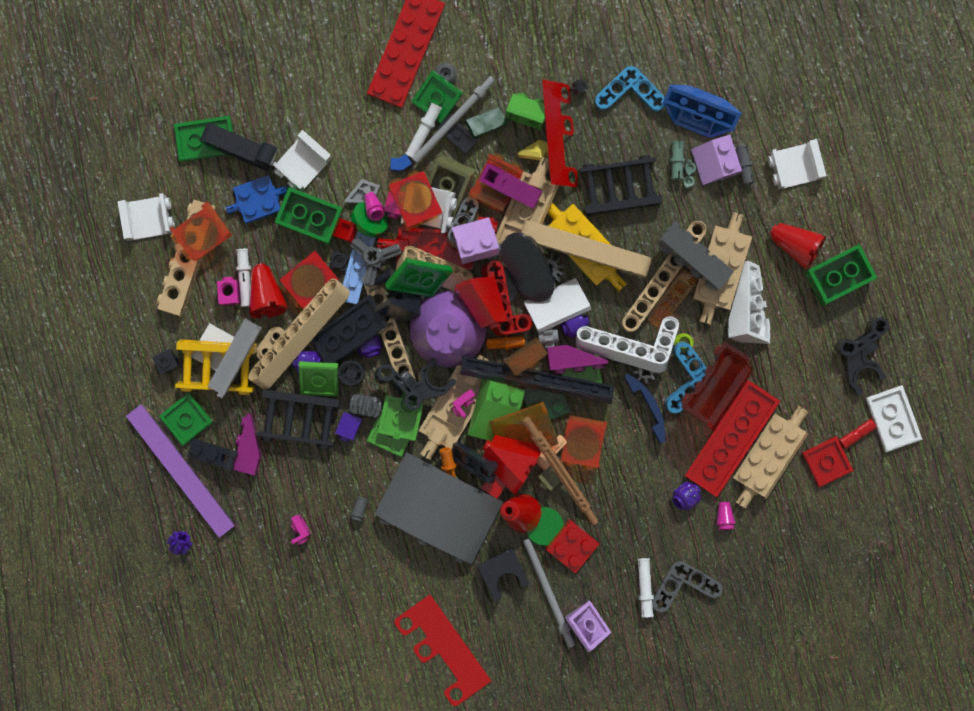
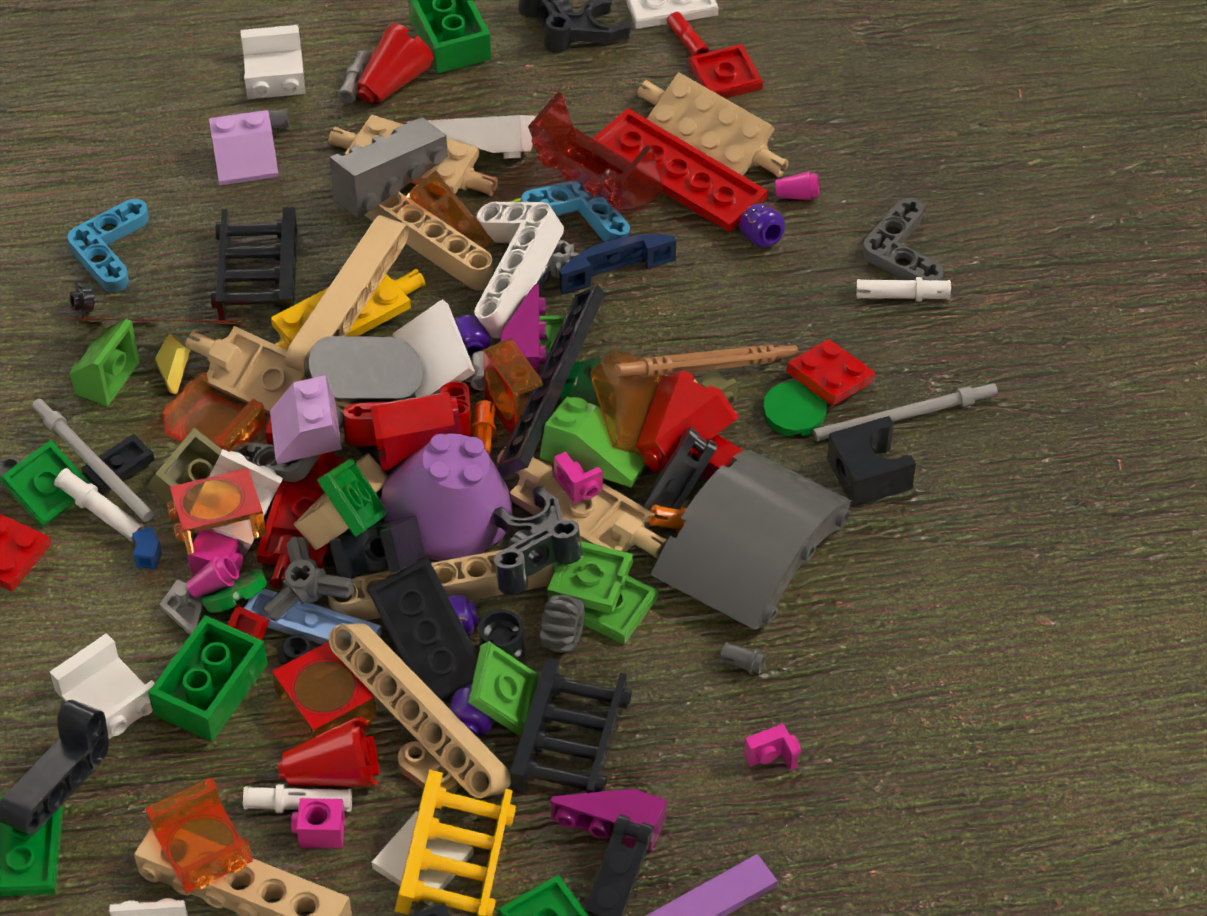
camera: 85 degrees left, 35 degrees down
light grey fence [207,319,262,398] -> none
blue plate [226,175,288,224] -> none
dark purple brick [335,412,363,443] -> none
red piece [394,594,491,706] -> none
tile [465,107,508,139] -> none
magenta slope [479,163,543,209] -> none
red cone [501,494,542,532] -> none
clear orange panel [560,415,607,471] -> none
lavender slope [565,600,611,652] -> none
blue wedge [663,85,741,138] -> none
sand green pin [670,141,685,181] -> none
sand green piece [684,160,696,189] -> none
none -> light grey pin [337,51,372,104]

